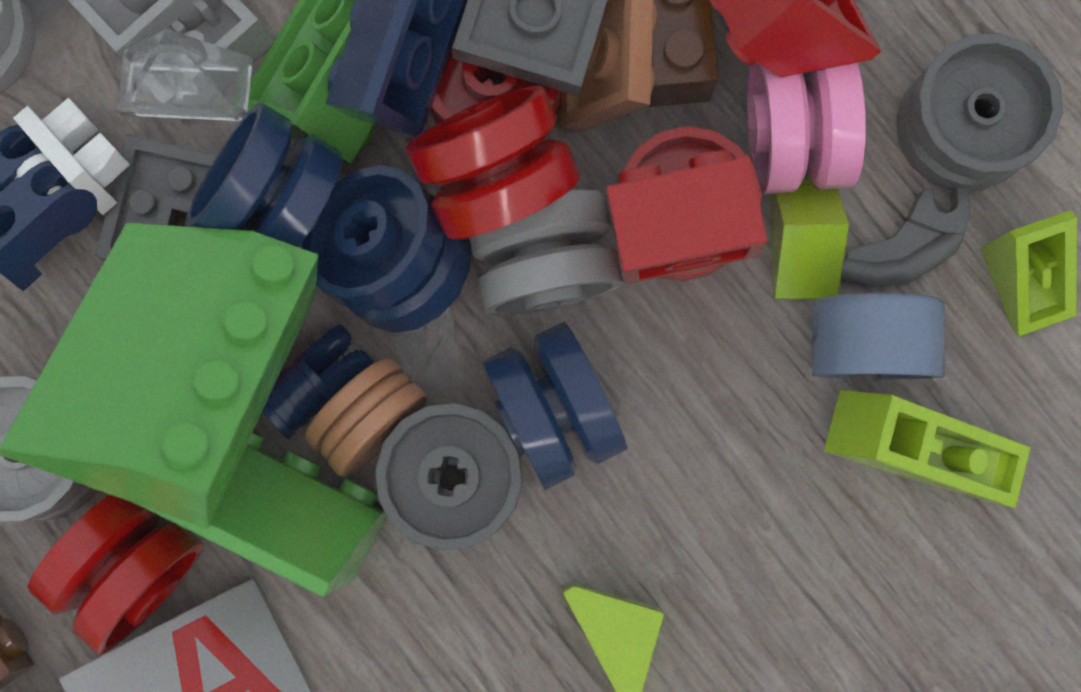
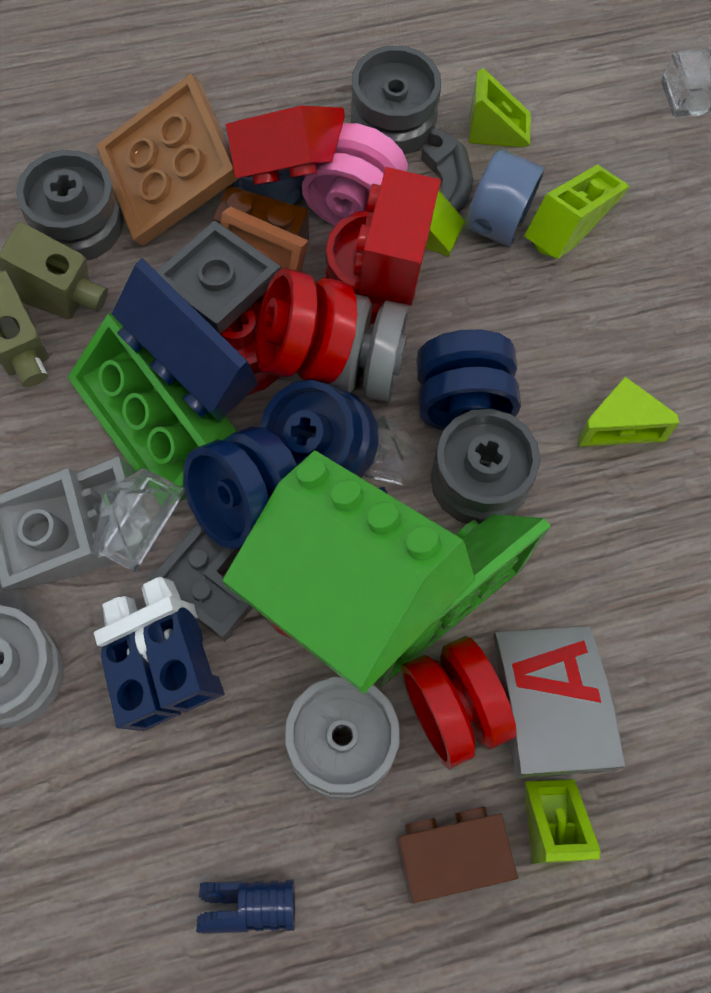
camera: 70 degrees left, 15 degrees down
nougat head [304,357,428,477] -> none

